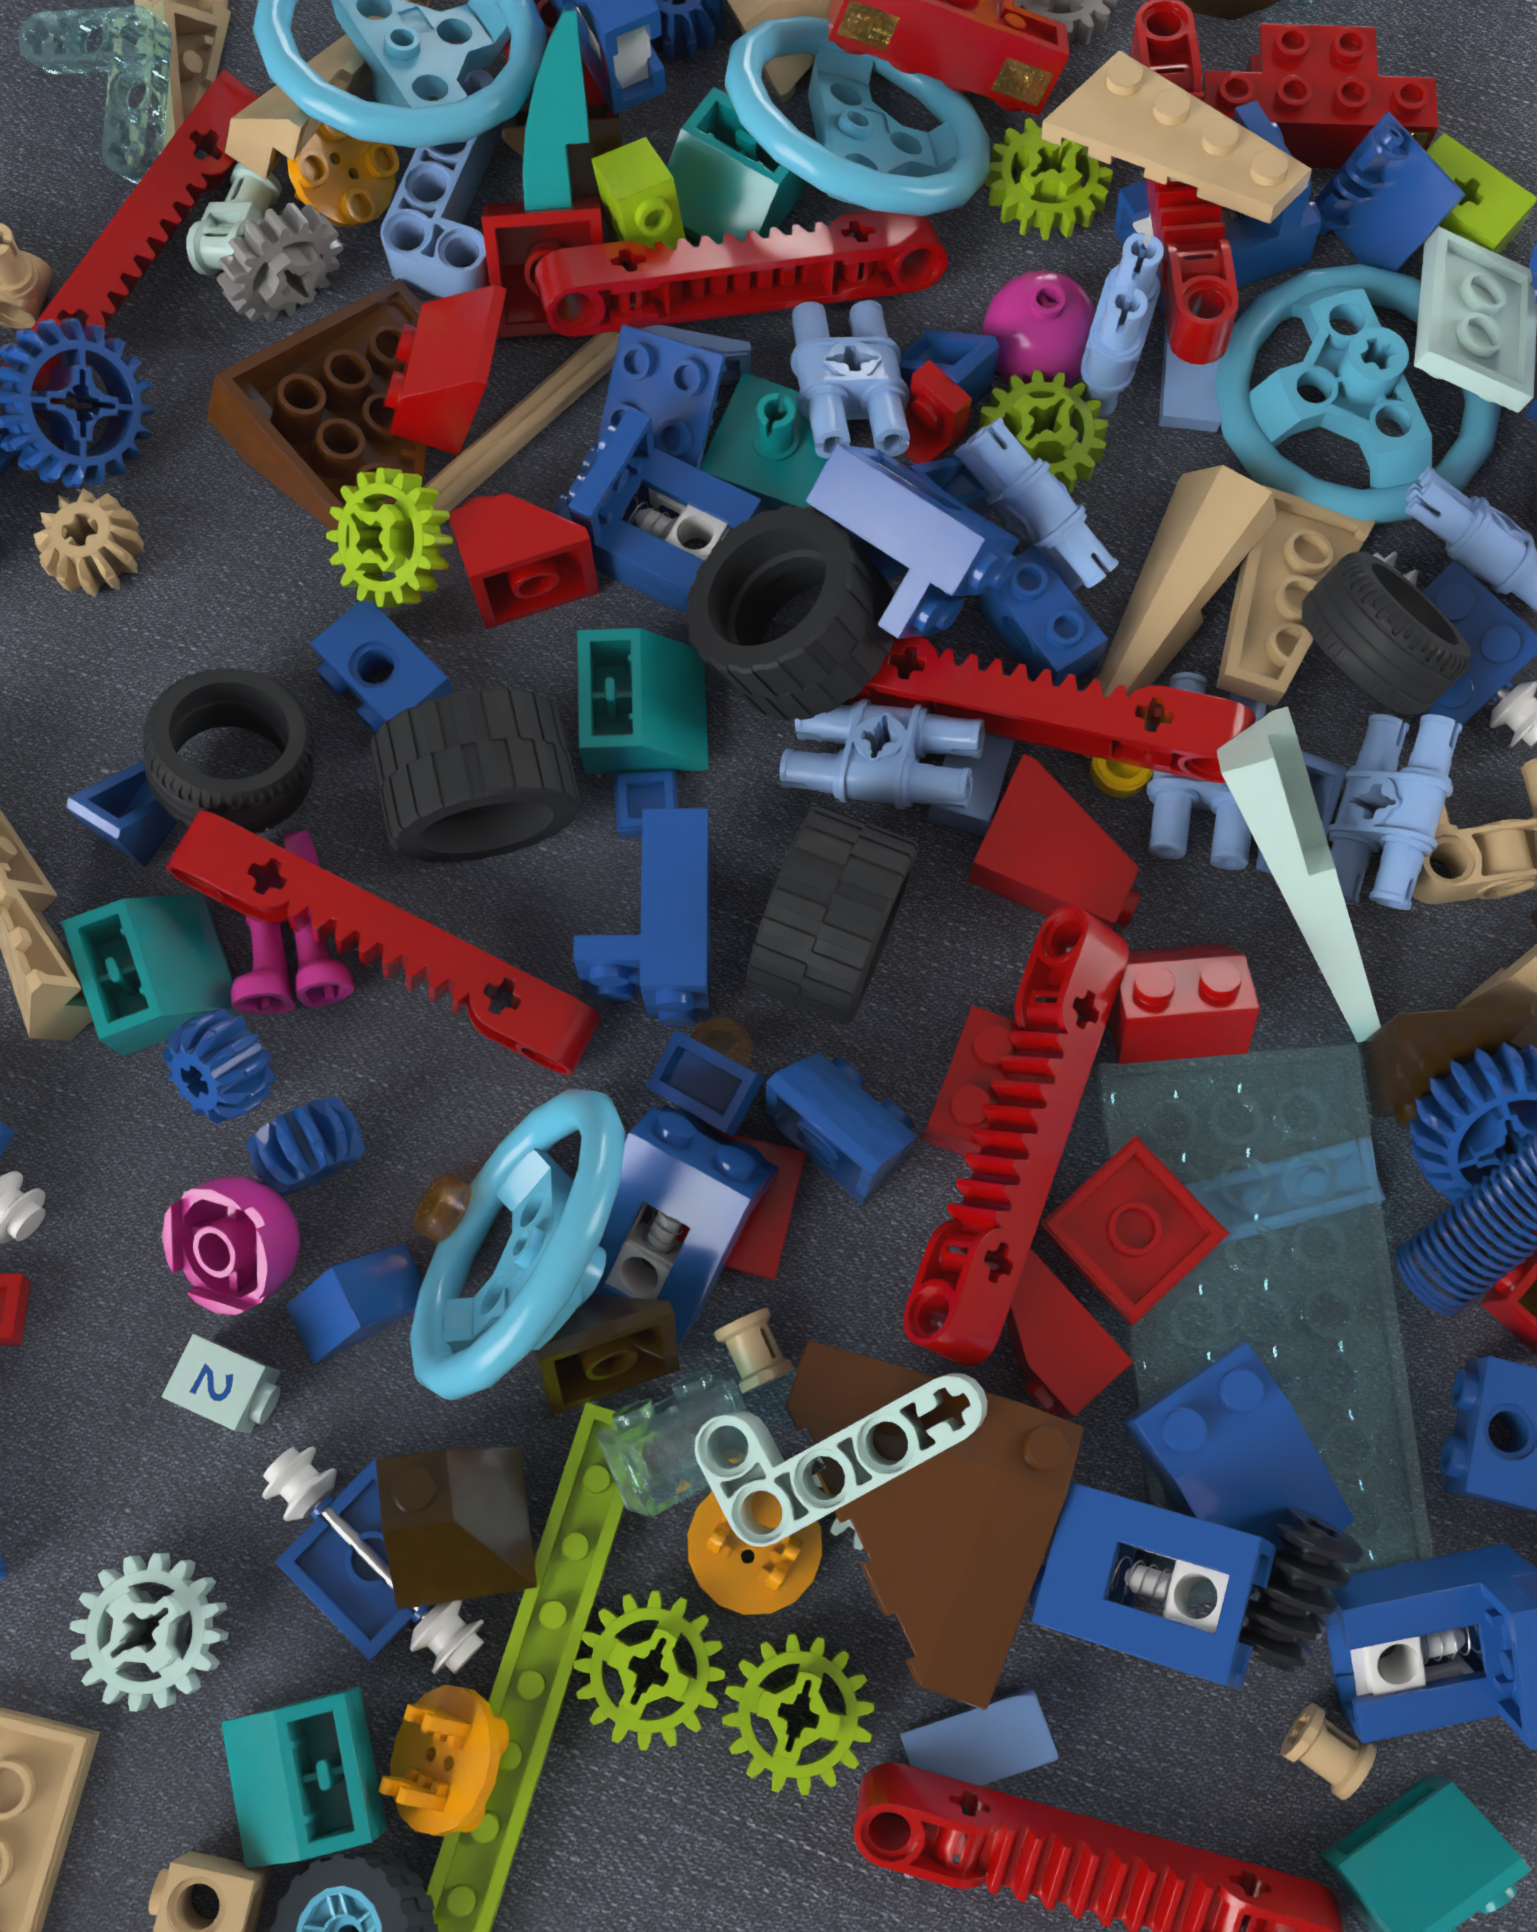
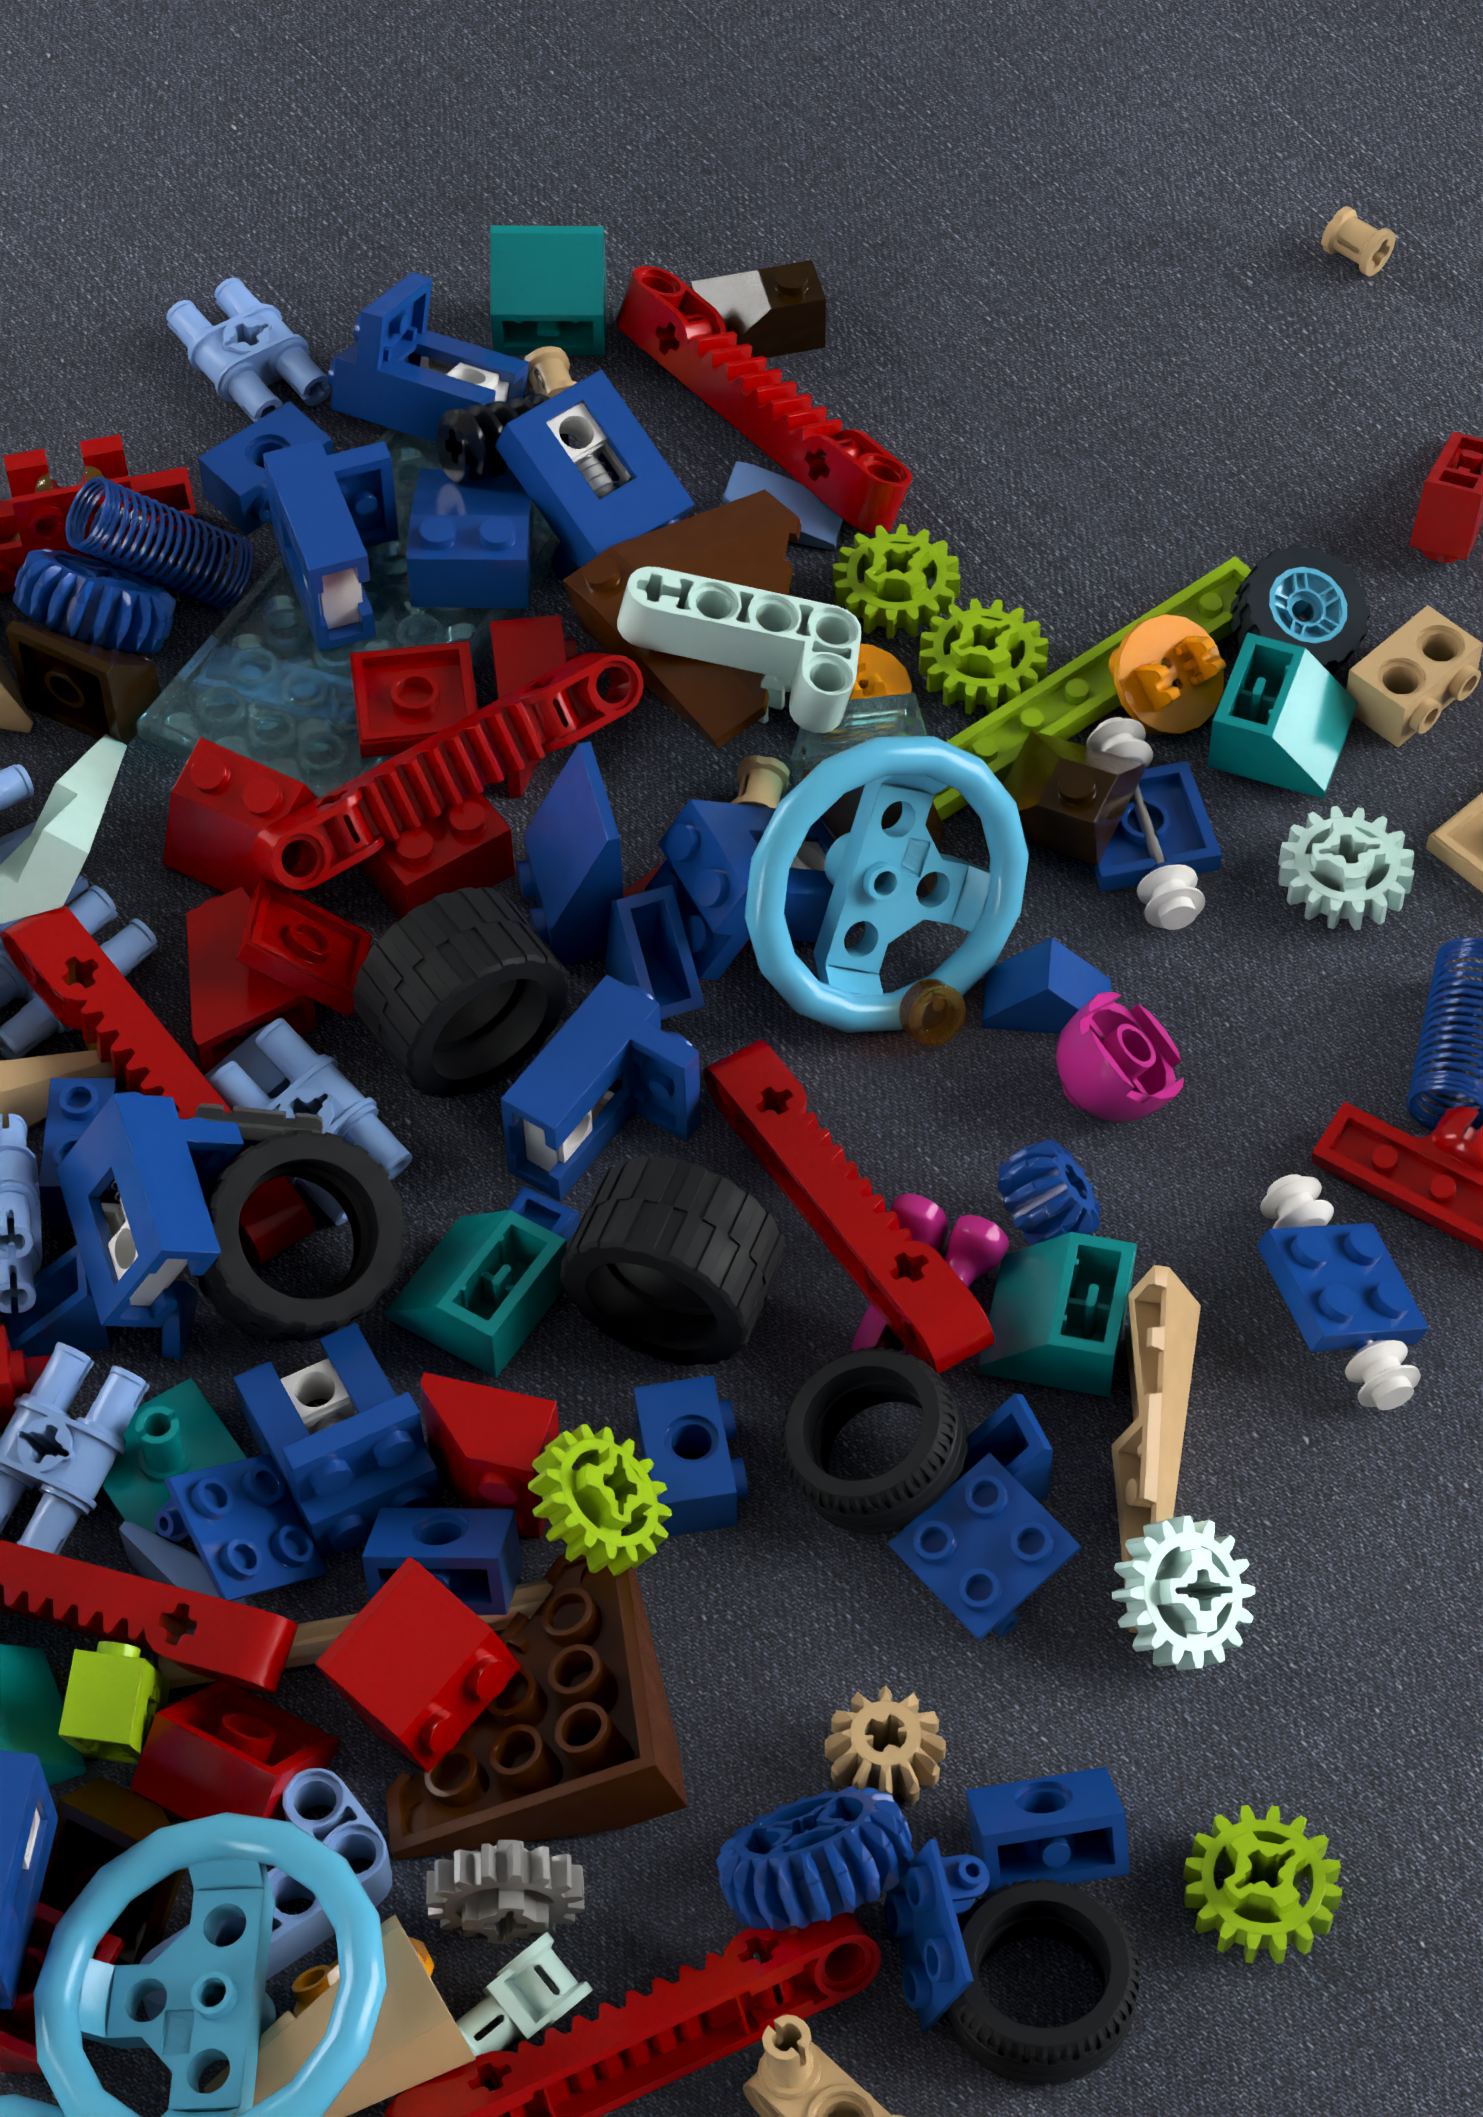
camera: 145 degrees left, 20 degrees down
light aqua brick [161,1334,281,1433] -> none
blue gear [246,1097,366,1196] -> none
teal slope [522,5,590,211] -> none
none -> dark grey axle [194,1103,323,1147]
none -> red tile [236,878,372,1017]
none -> blue brick [263,439,399,652]
none -> blue brick [362,1508,523,1615]
none -> blue hinge [887,1452,1082,1641]

